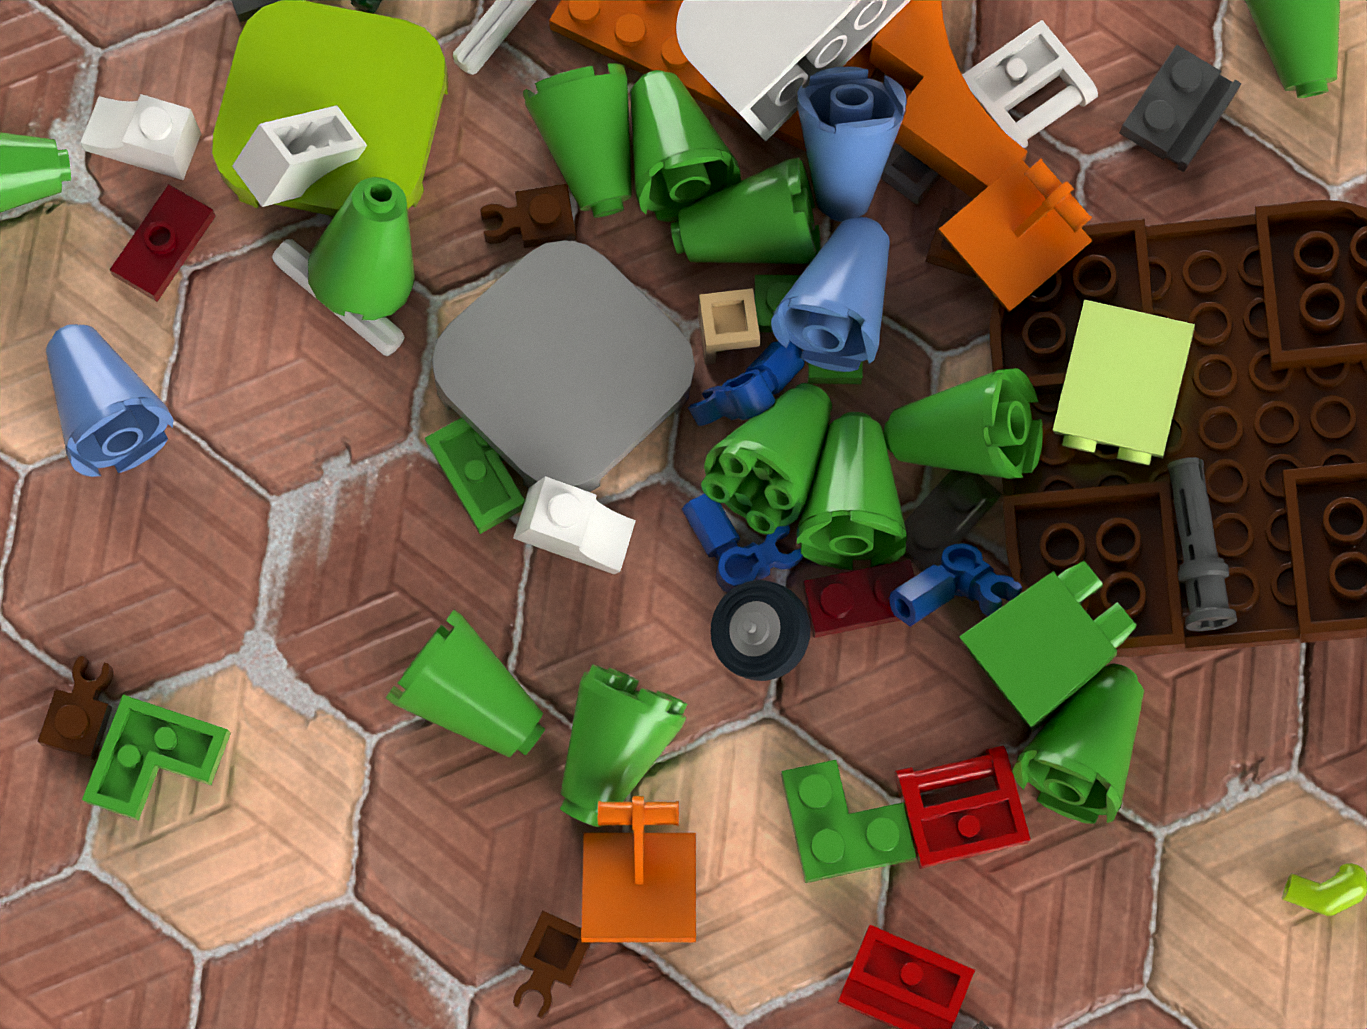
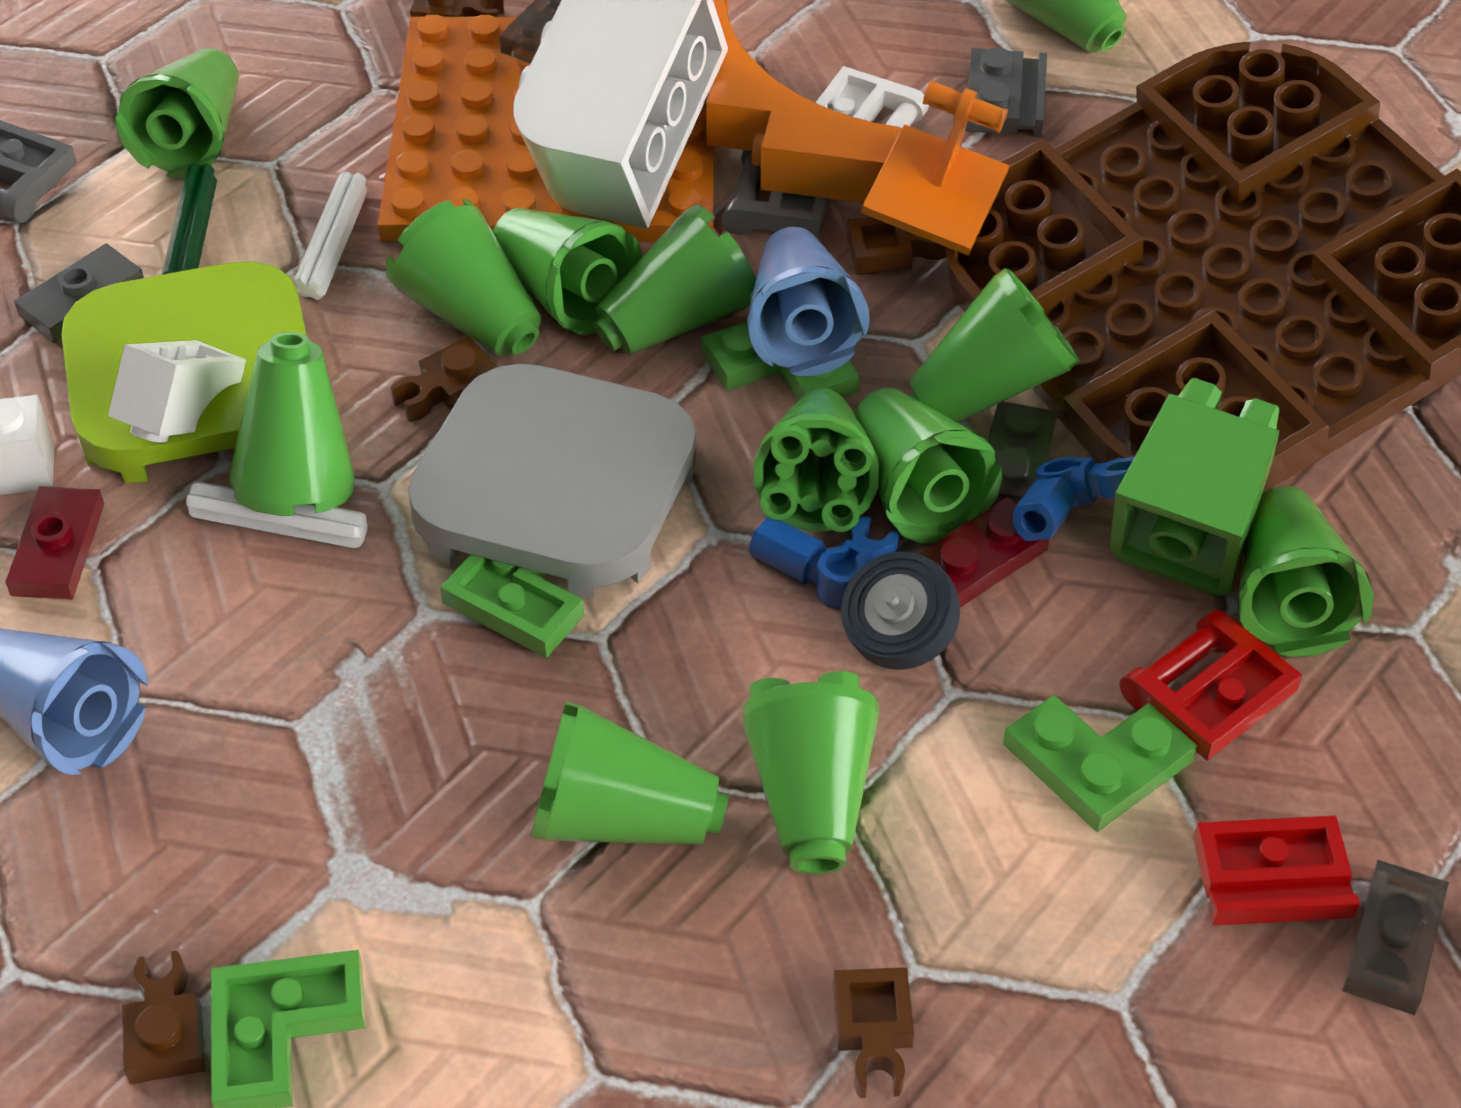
camera: 25 degrees left, 25 degrees down
white arch [513,476,636,574] -> none
orange plate [581,796,696,942] -> none
blue bar [688,341,805,426] -> none
tan panel [698,288,760,365] -> none
medium blue cone [797,67,907,222] -> none
yellowish green brick [1053,300,1195,466] -> none
dark grey pin [1167,457,1237,631] -> none

